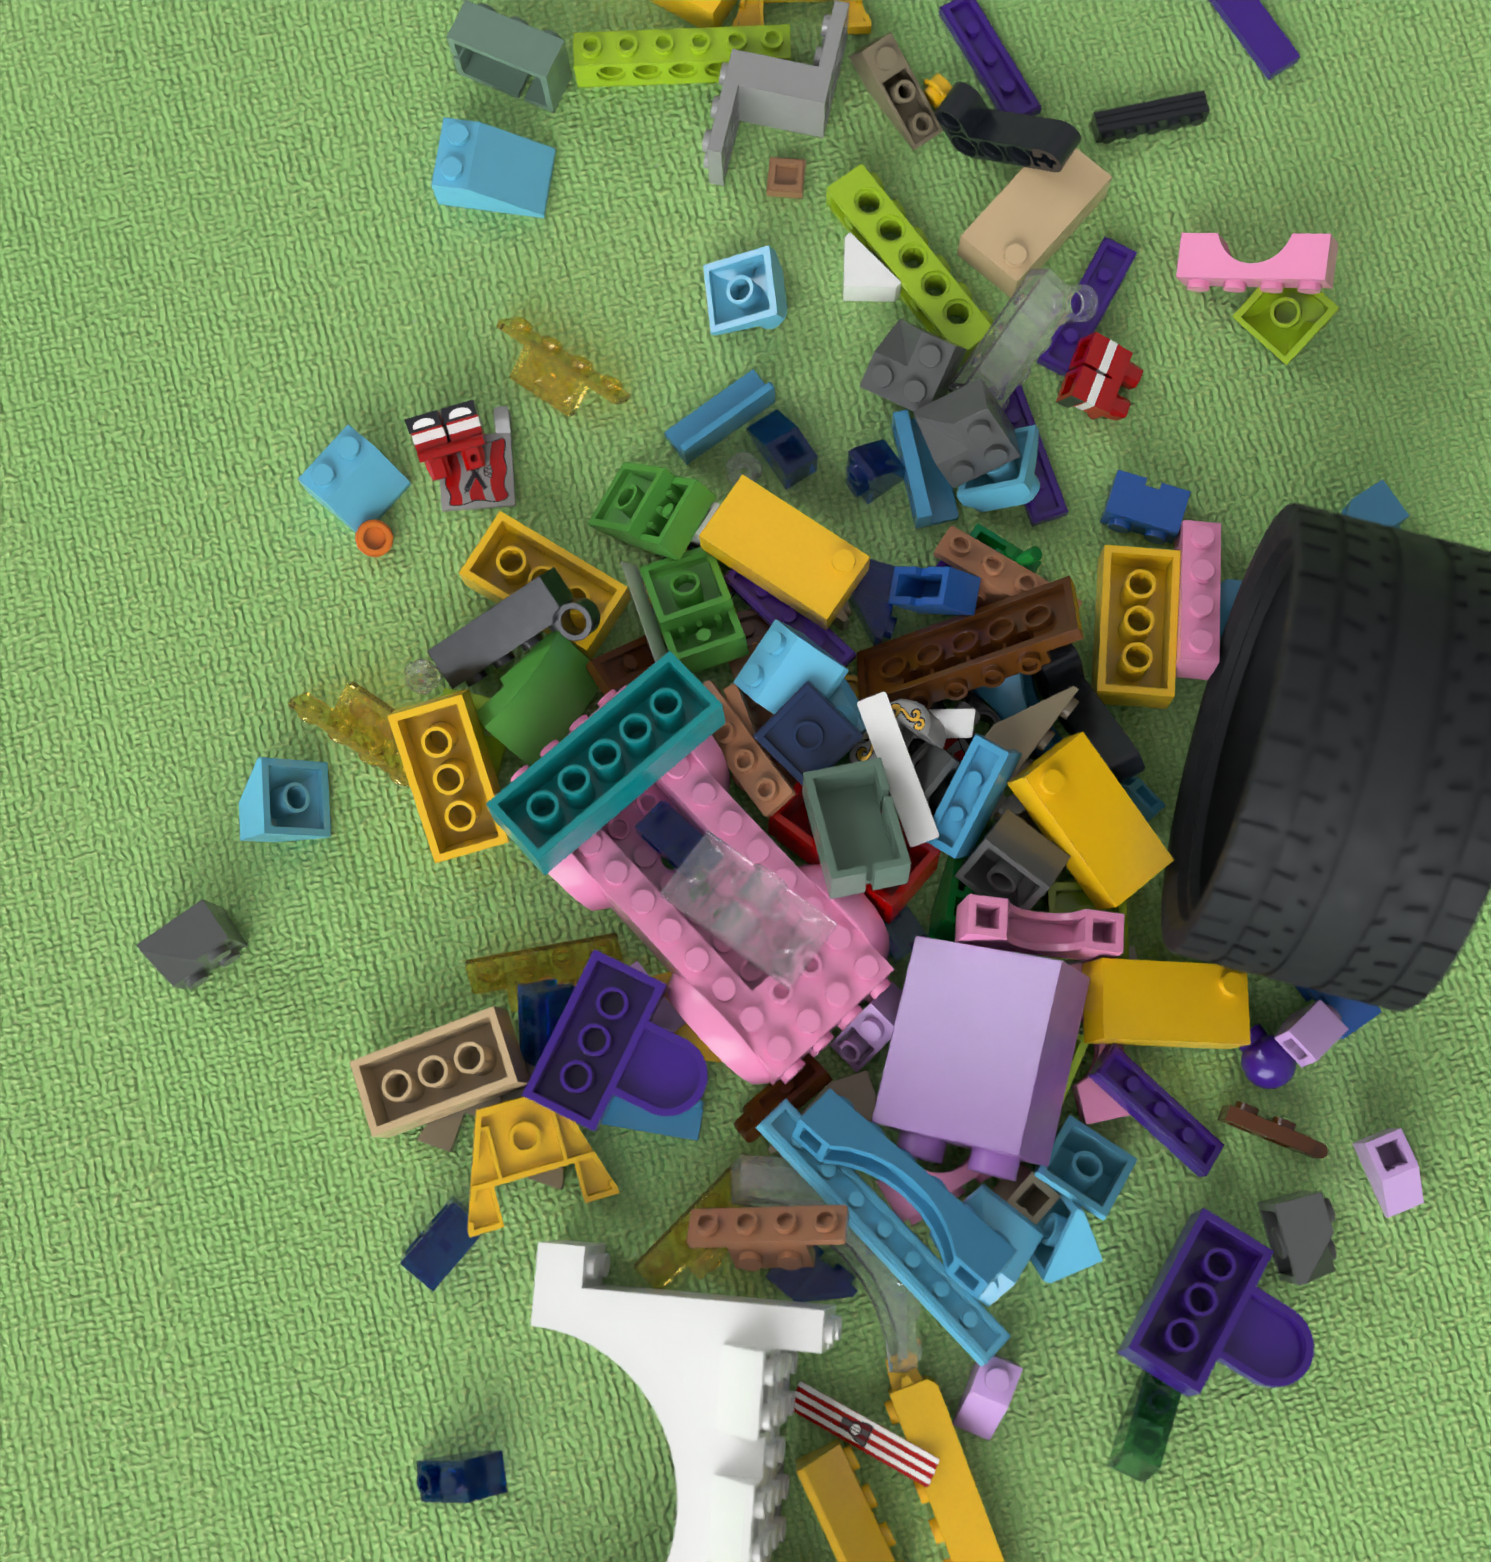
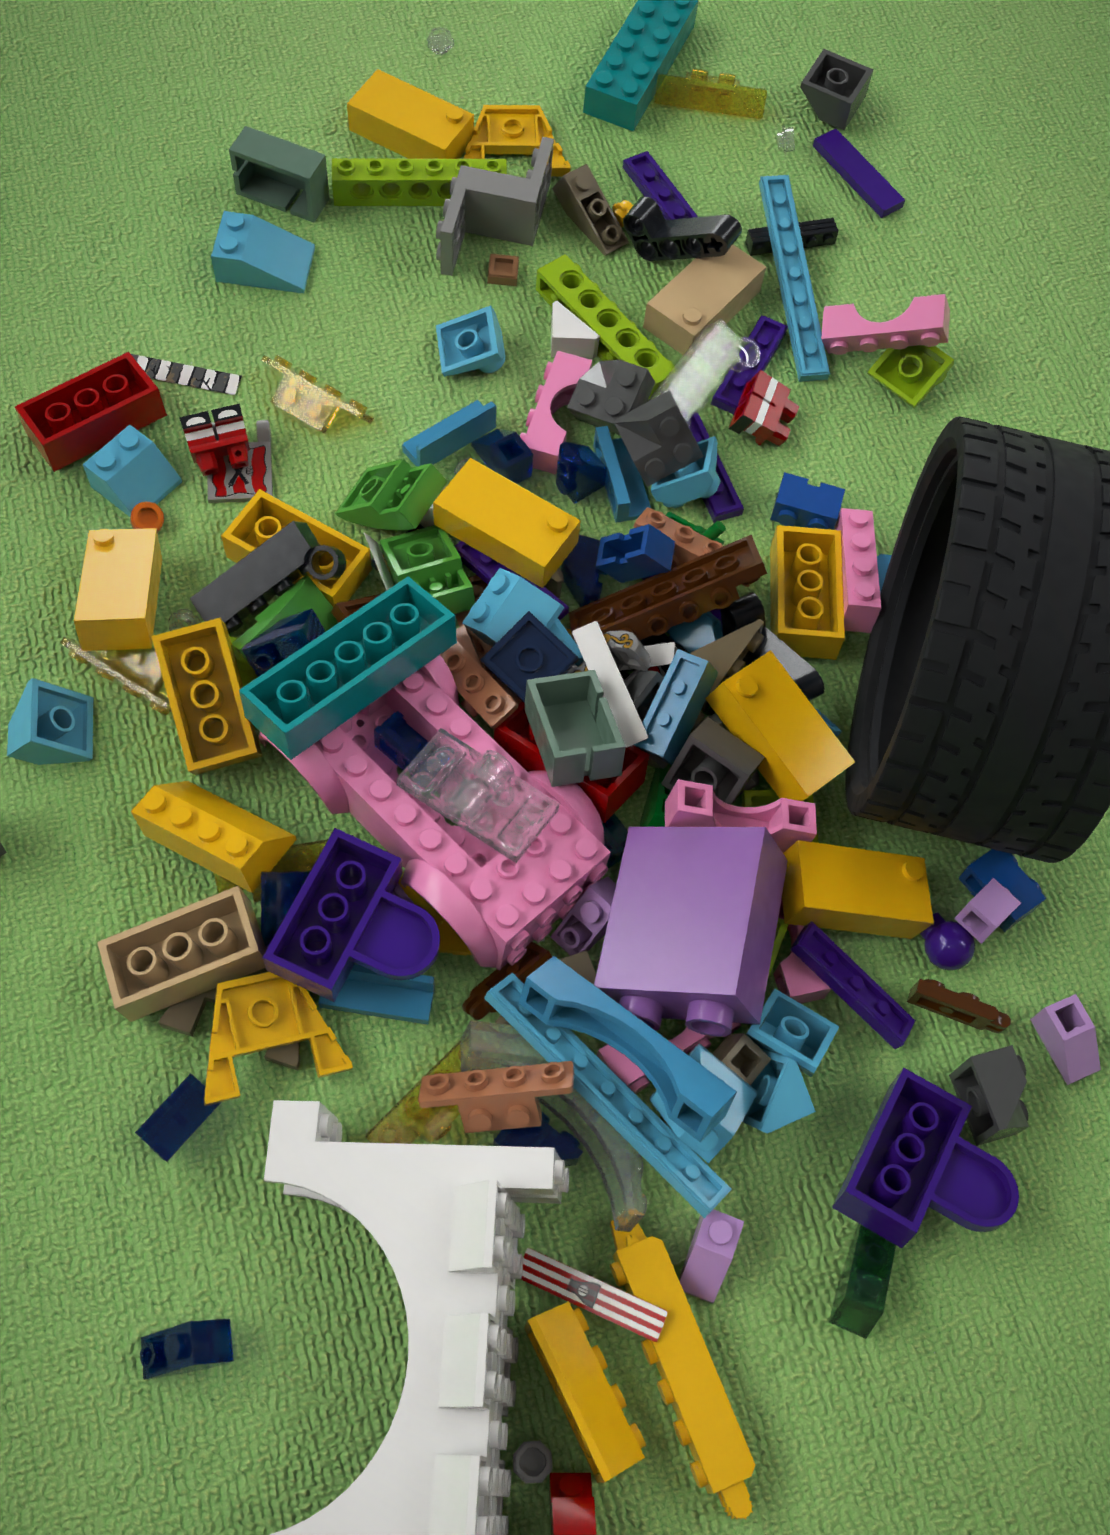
camera: 15 degrees left, 15 degrees down
none -> red brick [15,352,167,472]
none -> yellow brick [74,528,162,651]
none -> sticker [131,354,242,395]
none -> yellow slope [131,781,297,893]
none -> slope [242,608,326,677]
none -> bright pink arch [517,351,593,474]
none -> medium azure tile [759,175,830,382]

